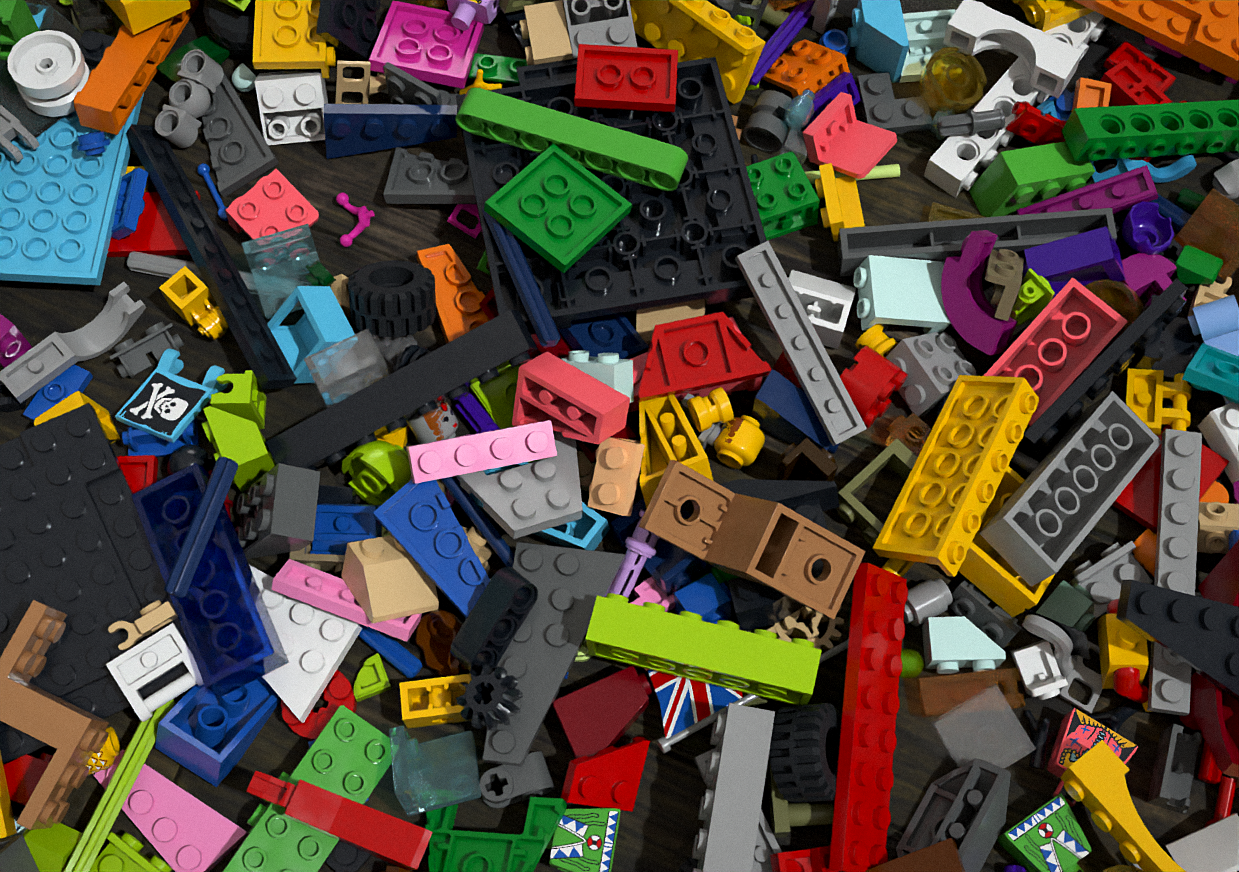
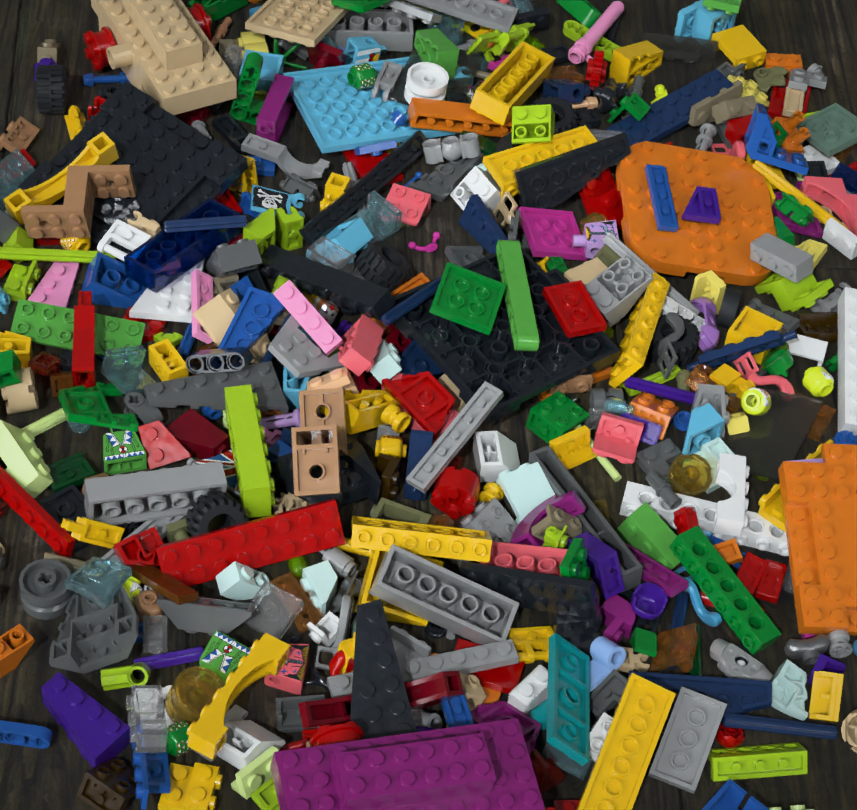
camera: 60 degrees right, 20 degrees down
dark green plate [305,260,336,286] -> none
black gear [456,664,523,731] -> none
none -> light aqua slope [215,561,272,601]
none -> green plate [559,538,590,580]

